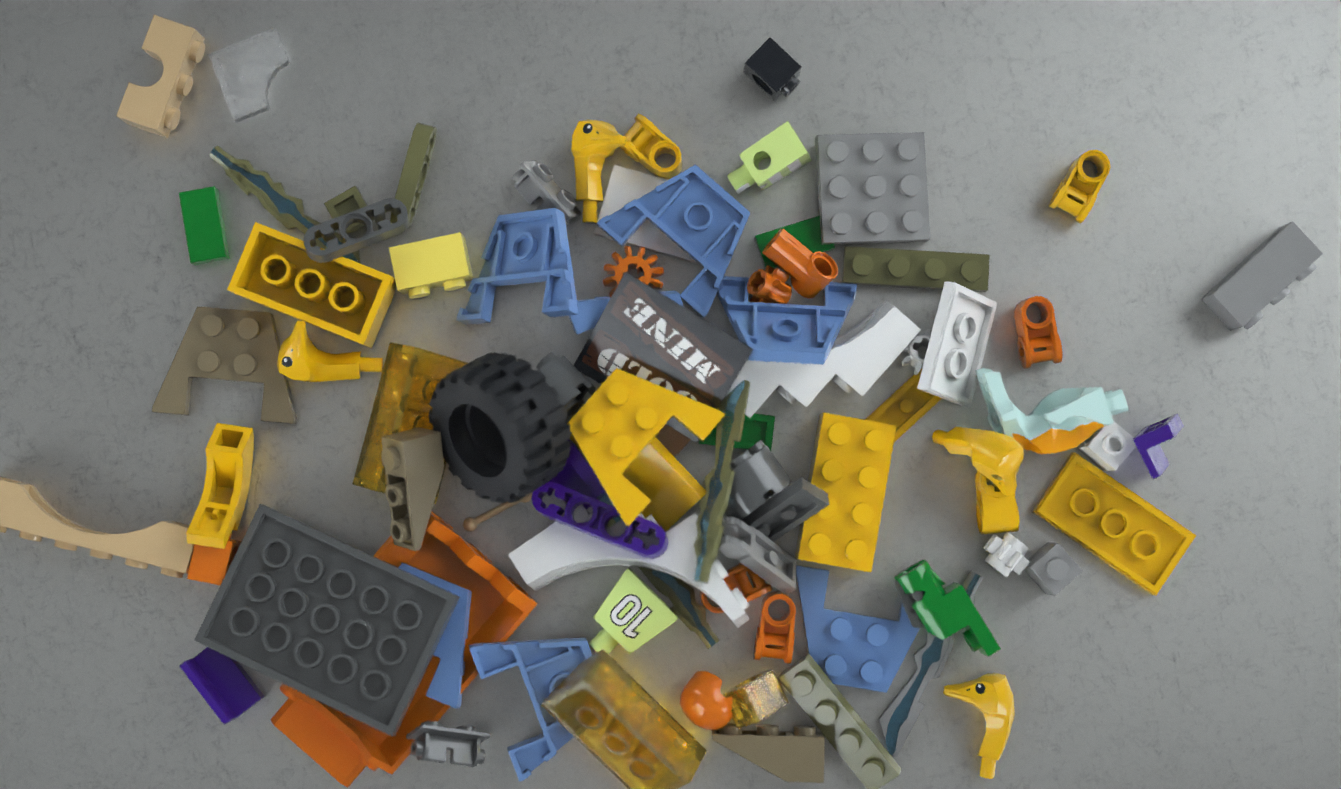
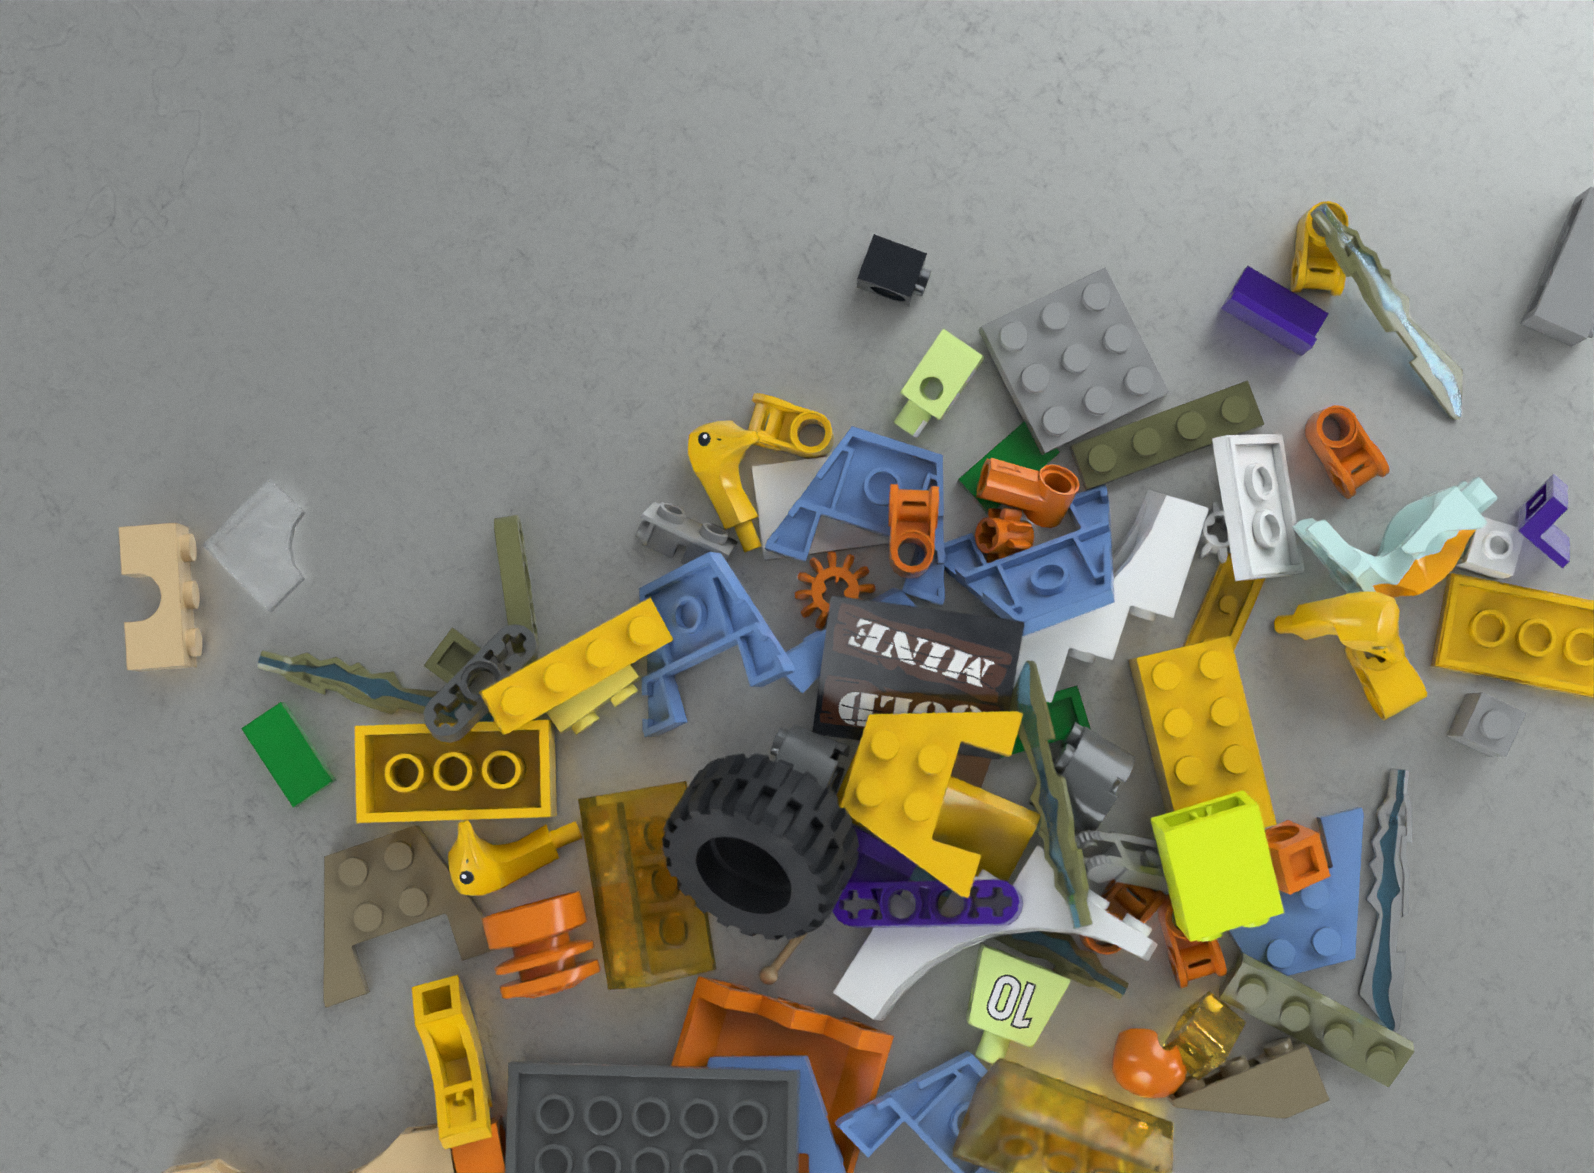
camera: 20 degrees left, 0 degrees up
dark tan slope [381,427,444,551] -> none
dark grey plate [723,477,829,542] -> none
green plate [894,560,1001,657] -> none
yellow animal [943,673,1015,779] -> none
white gear [983,532,1030,578] -> none
none -> yellow plate [479,598,673,735]
none -> orange wheel [481,891,601,999]
none -> orange piece [888,484,939,579]
none -> neon yellow brick [1150,790,1284,942]
none -> dark purple panel [1221,266,1329,356]
none -> orange brick [1265,820,1330,895]
none -> olive sword [1310,203,1463,421]

